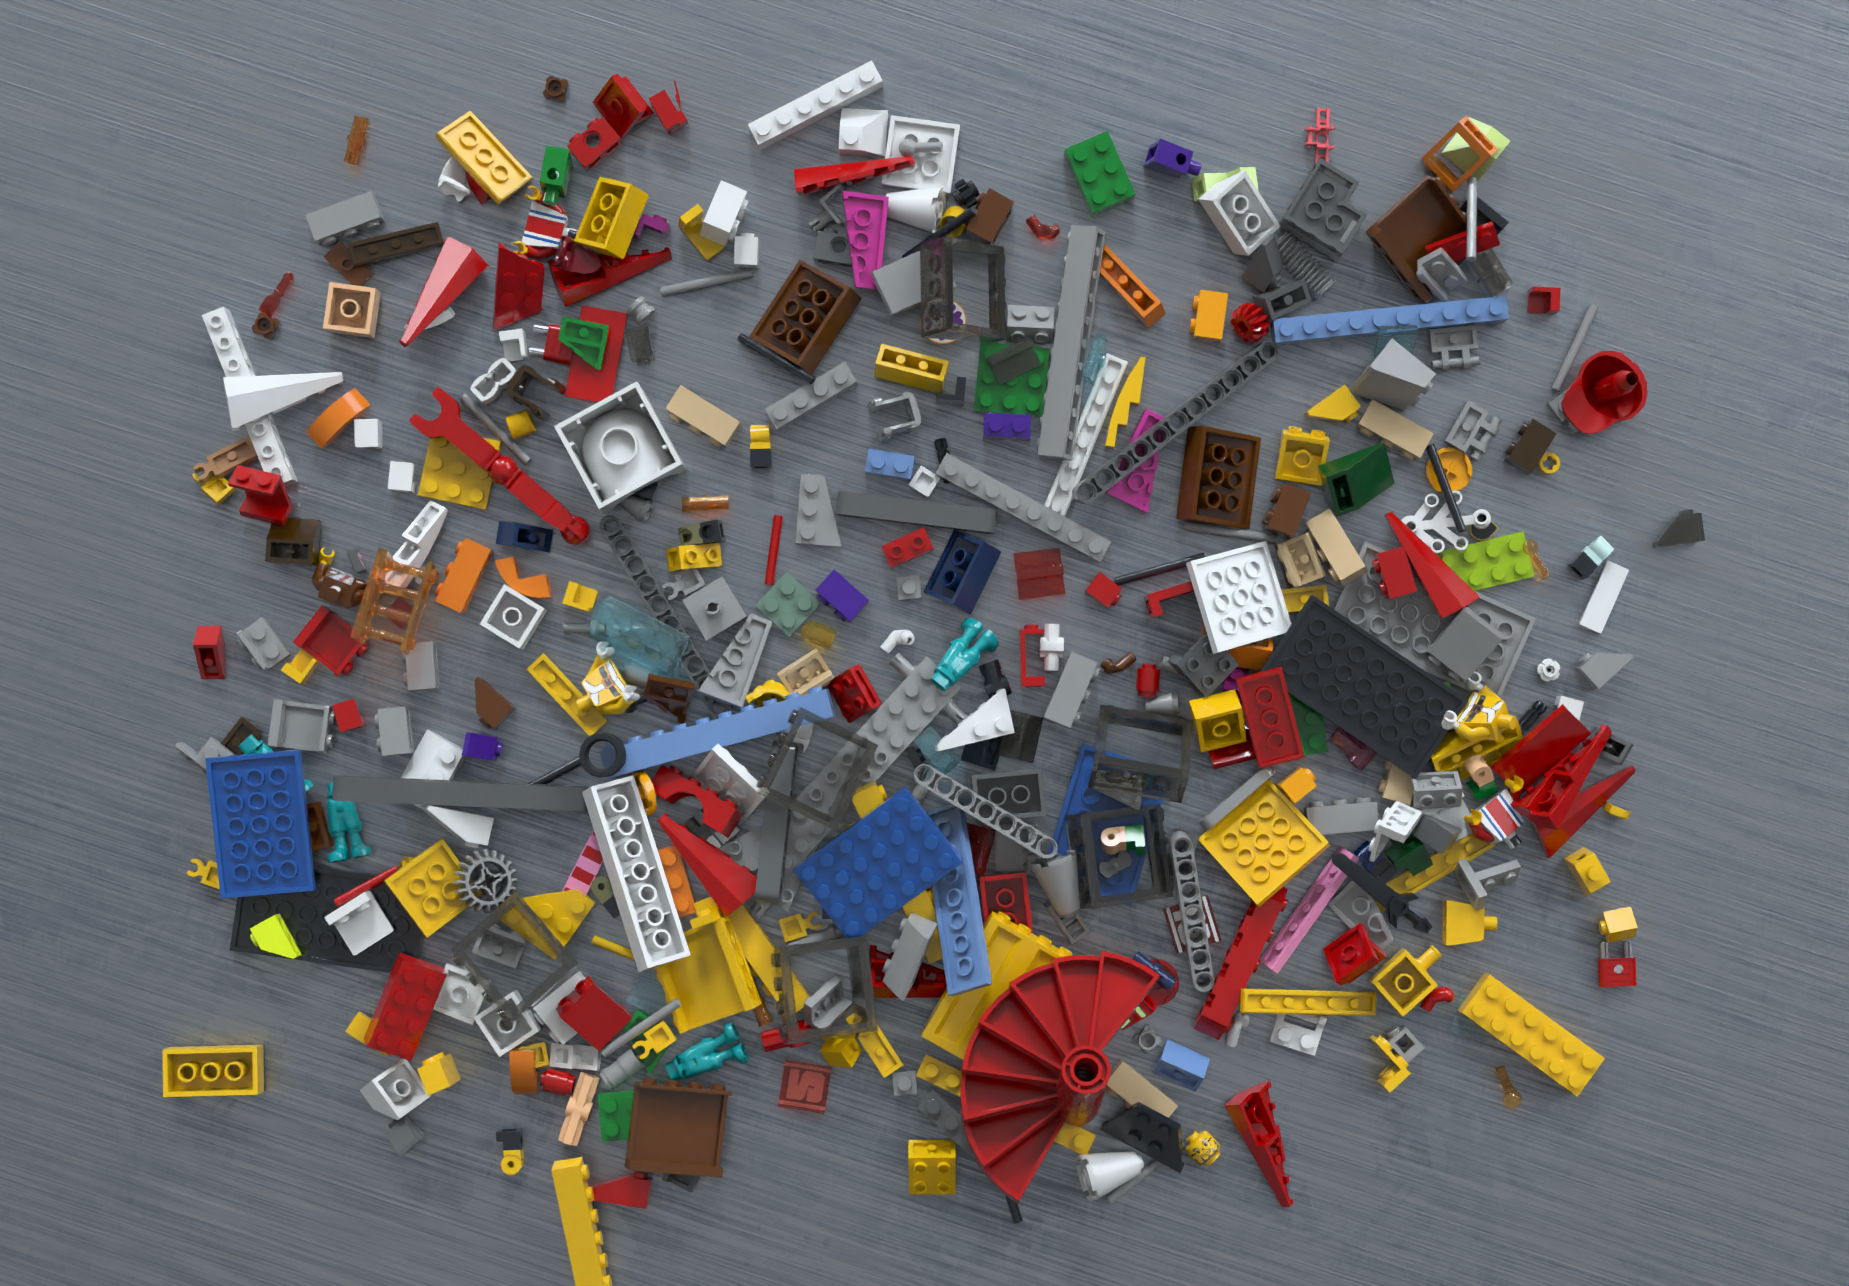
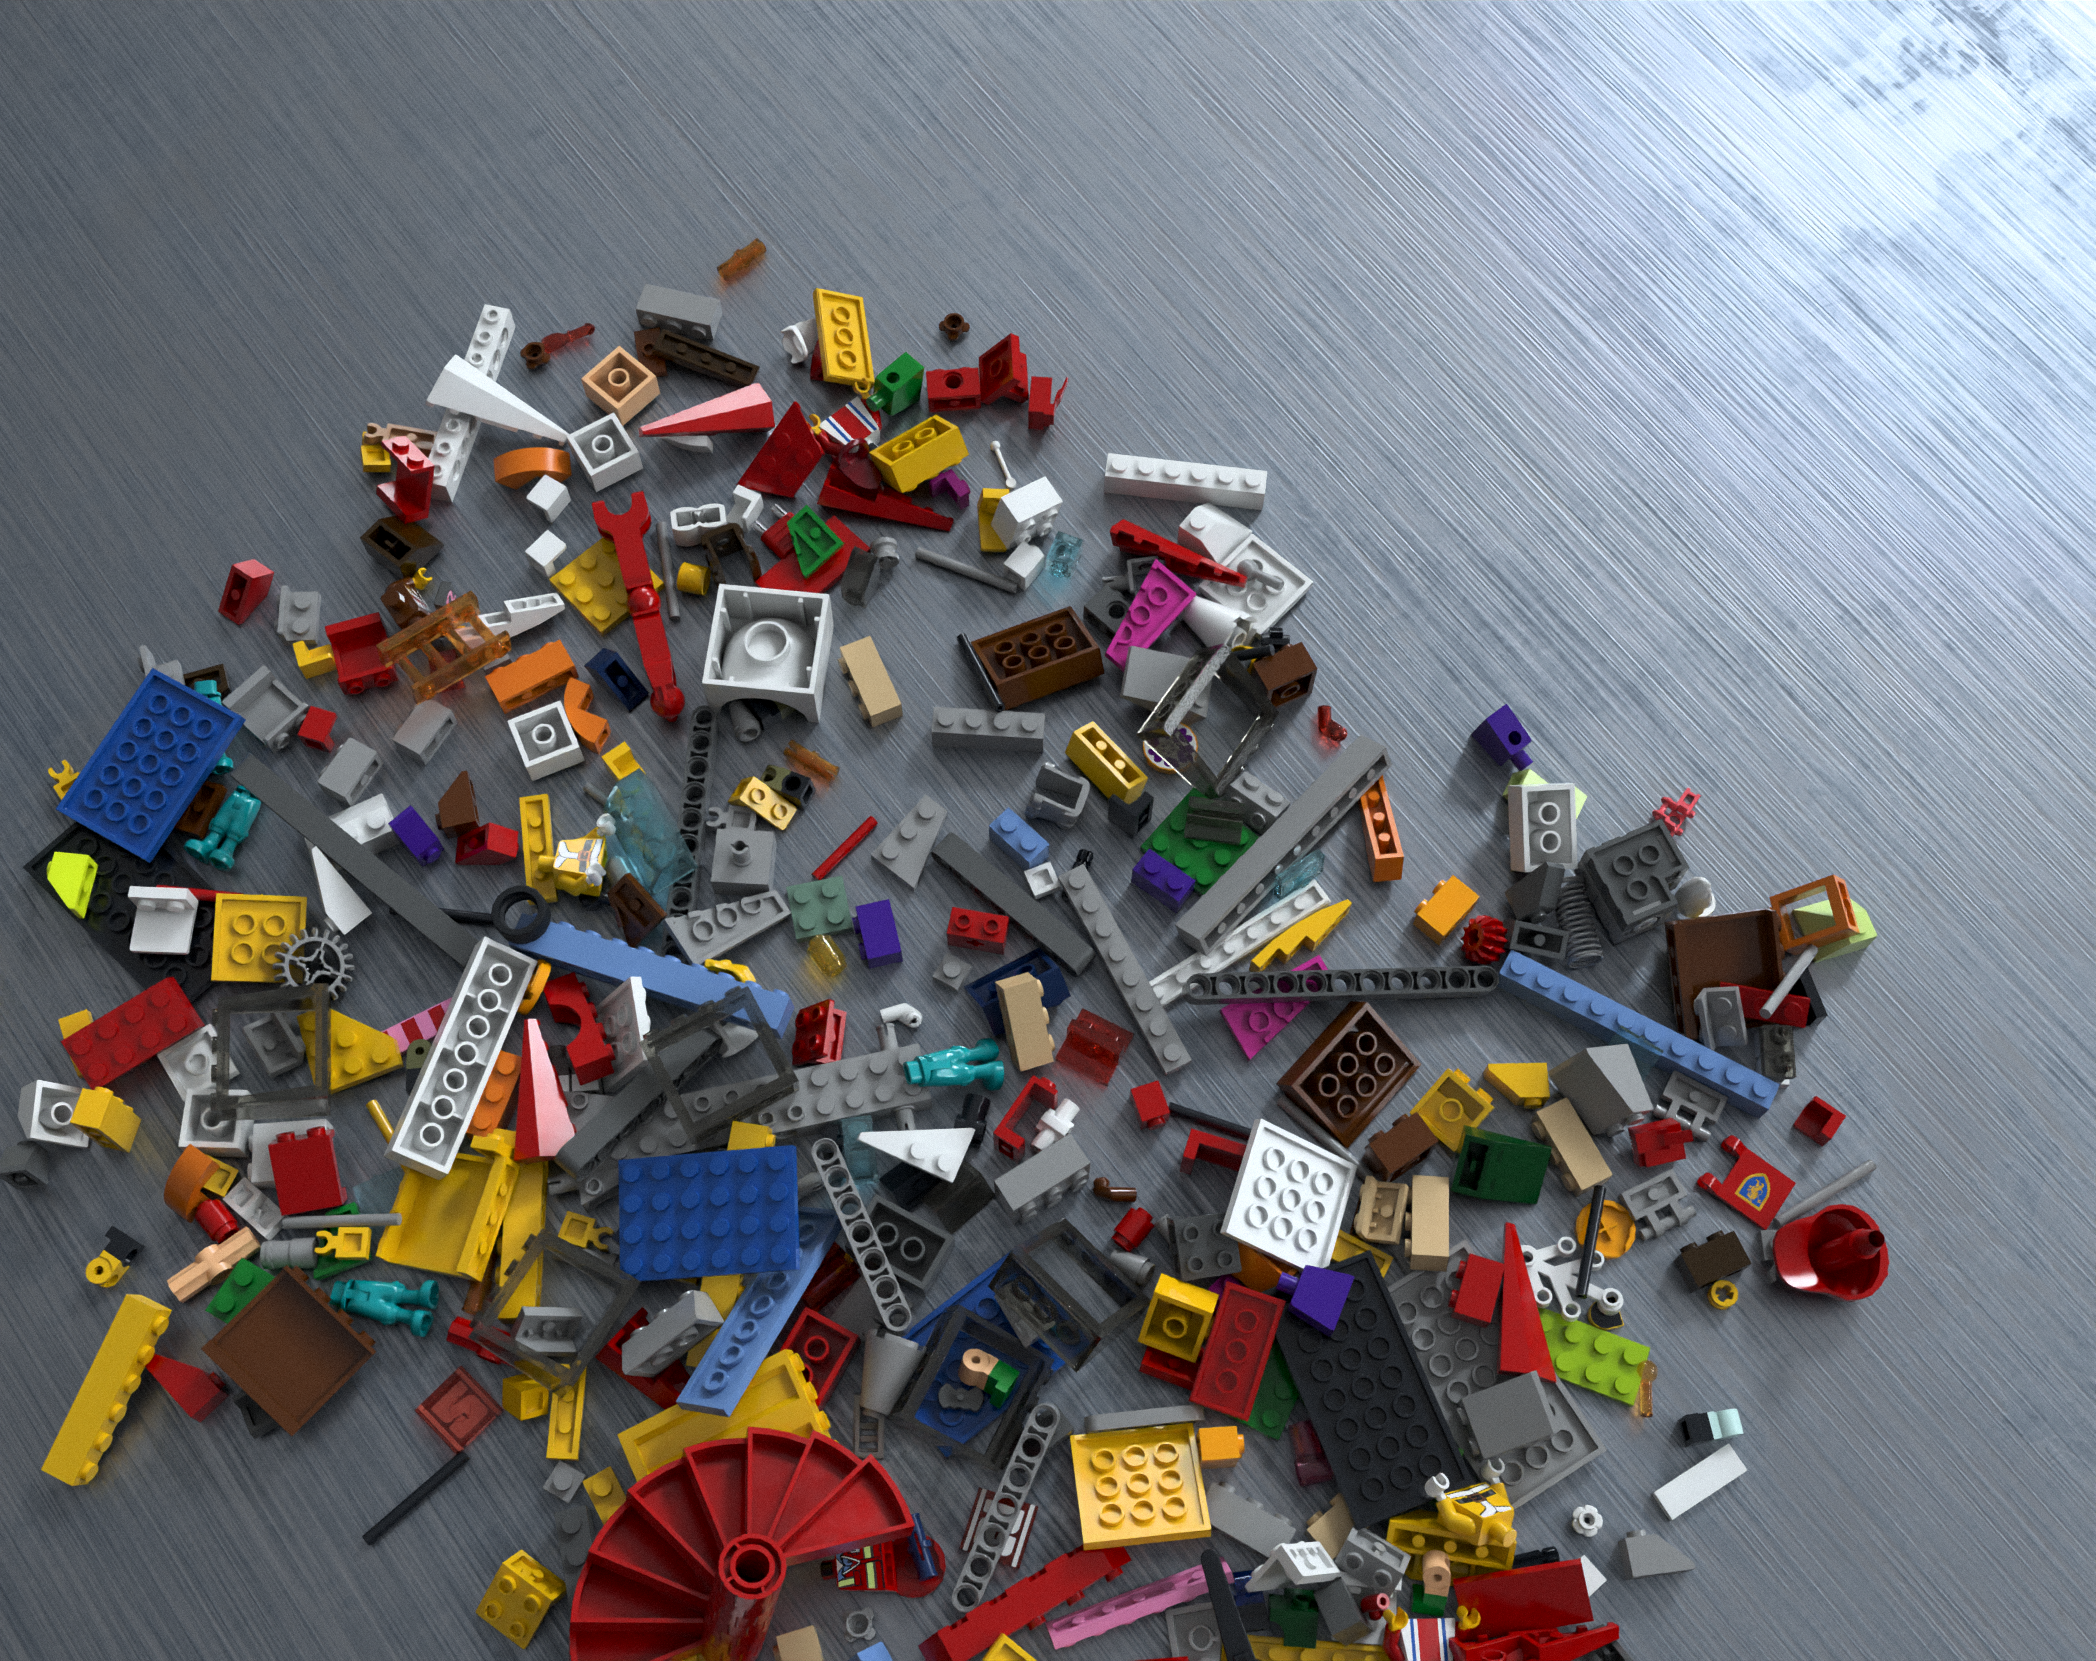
camera: 30 degrees right, 20 degrees down
leg [750,425,772,469] -> none
tan bracket [777,648,834,696] -> none
green brick [1064,131,1136,218] -> none
clear smoke slope [1652,509,1705,548] -> none
none -> black bar [362,1450,470,1546]
none -> red slope [455,822,519,865]
none -> white brick [566,412,643,492]
none -> white hinge [990,441,1016,490]
none -> tan brick [995,972,1055,1071]
none -> clear light blue brick [1046,531,1083,579]
none -> dark purple torso [1276,1265,1354,1337]
none -> red arm [1360,1593,1390,1621]
none -> red piece [1628,1118,1694,1168]
none -> white piece [1675,876,1716,918]
none -> red flag [1696,1135,1796,1230]

